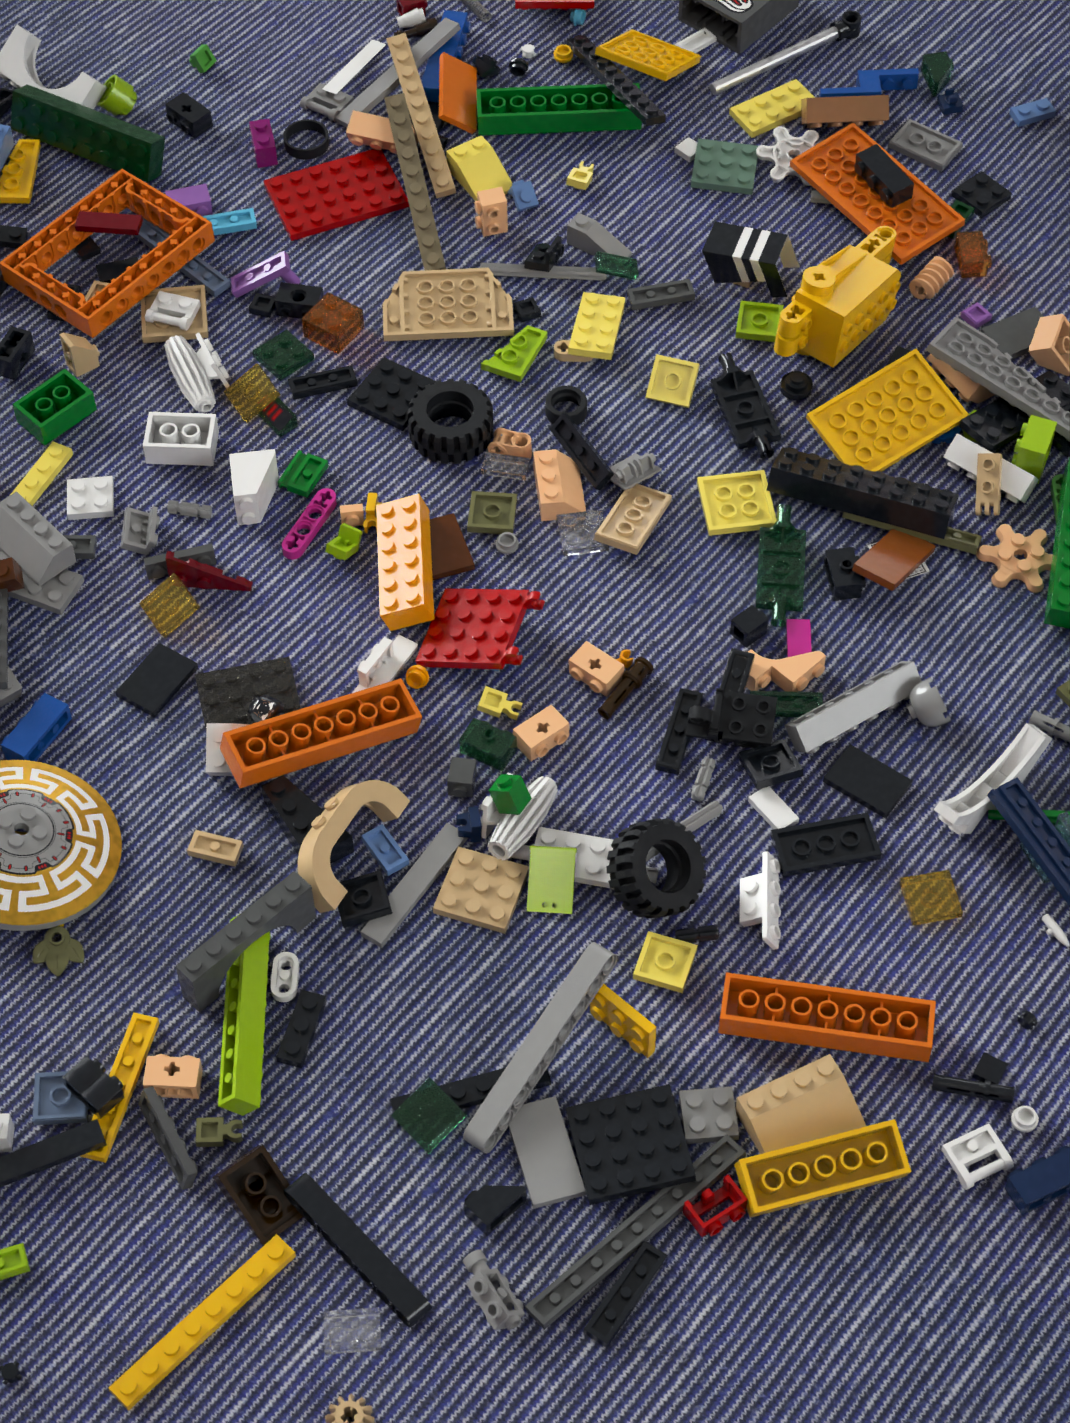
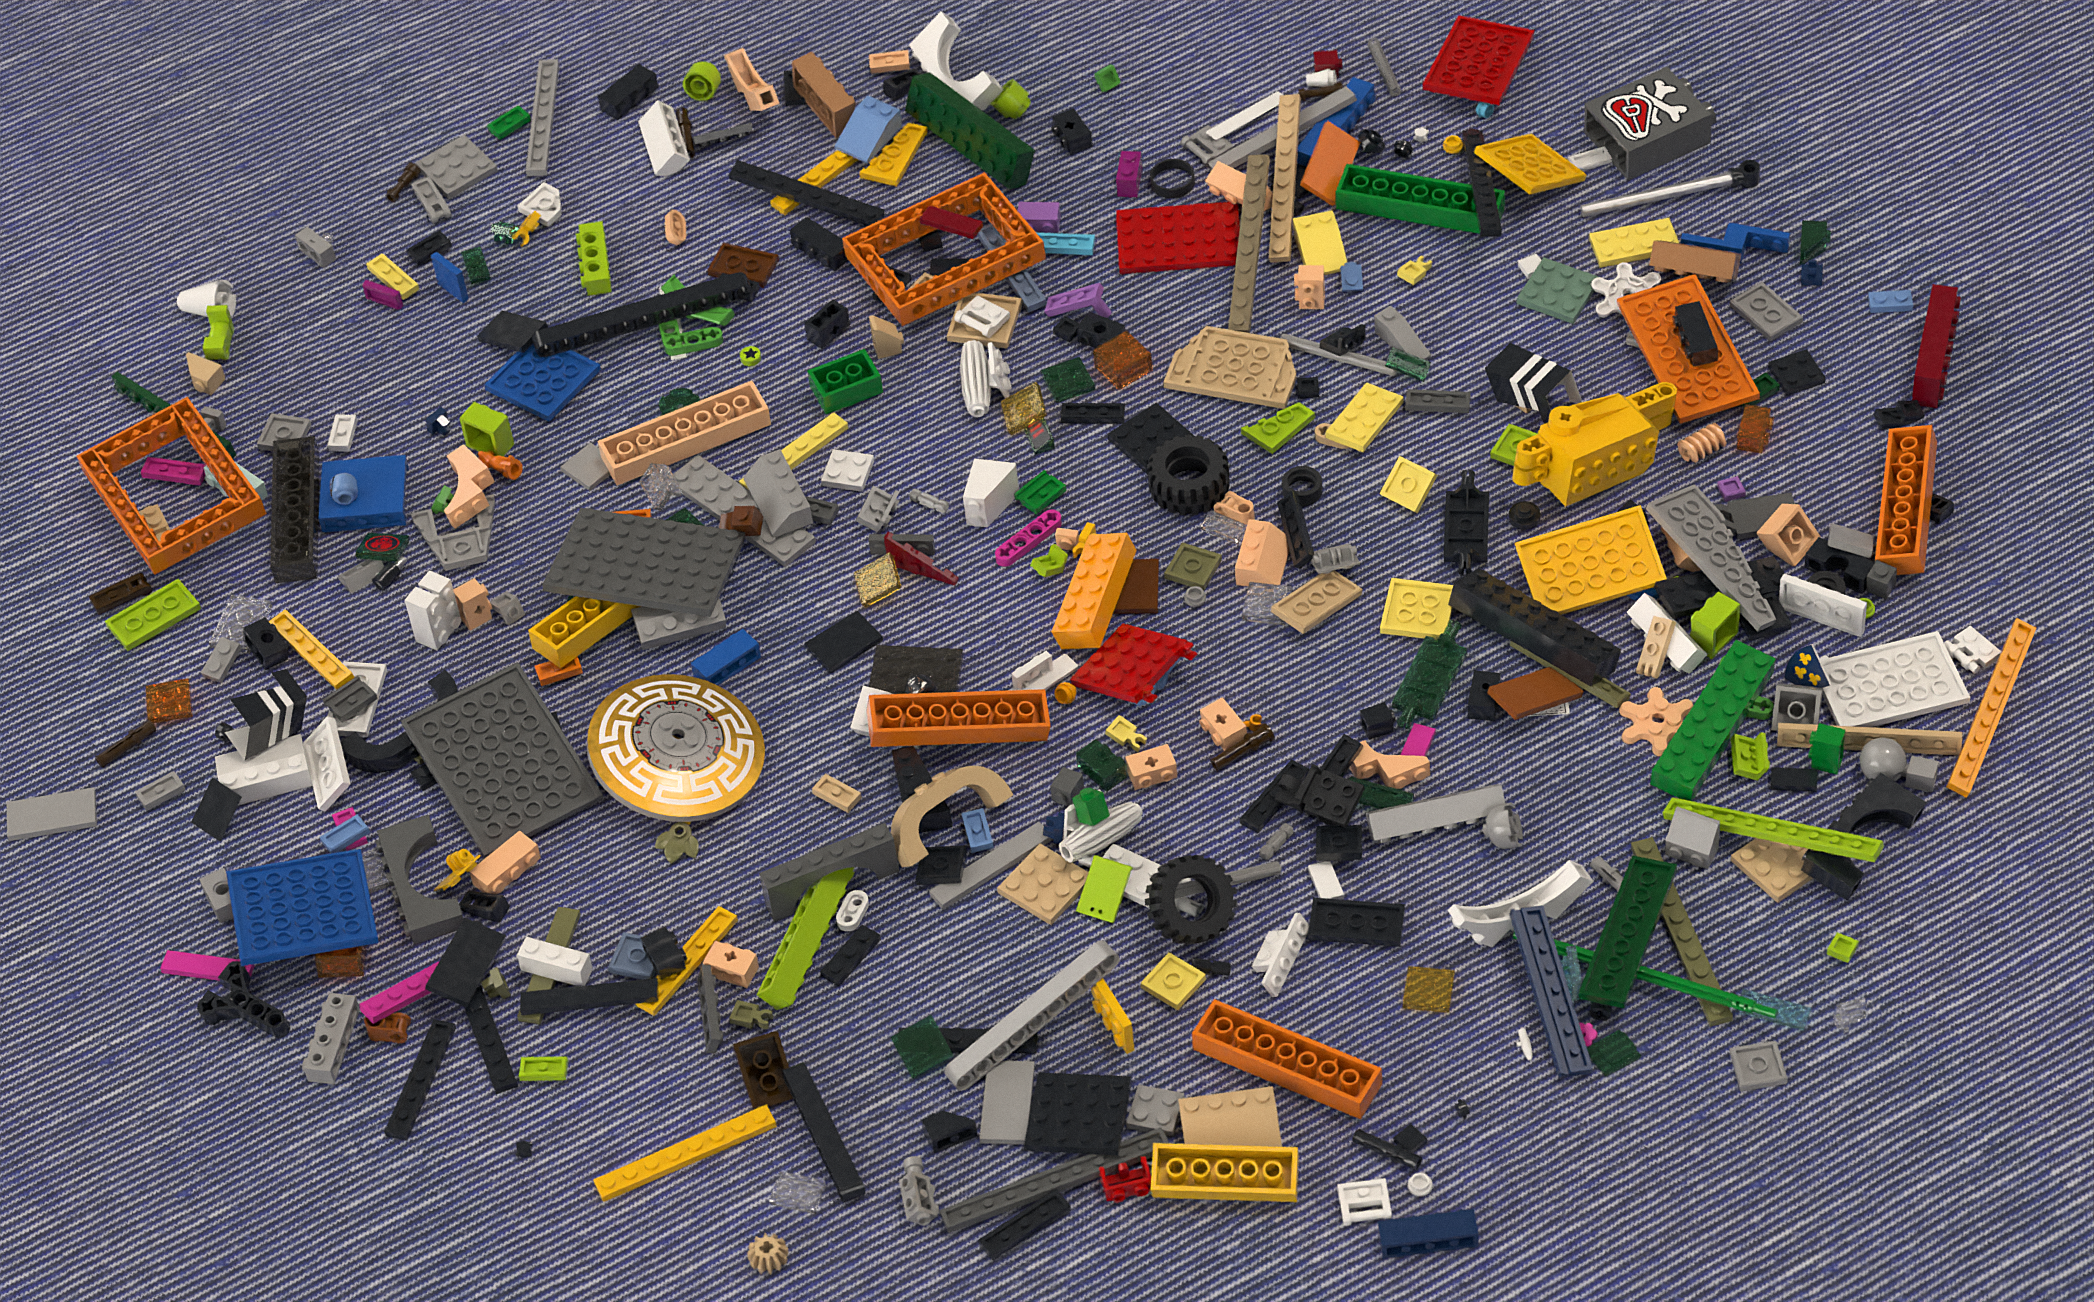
camera: 25 degrees right, 5 degrees down
white brick [143,412,219,466] -> none
black tile [823,744,913,819] -> none

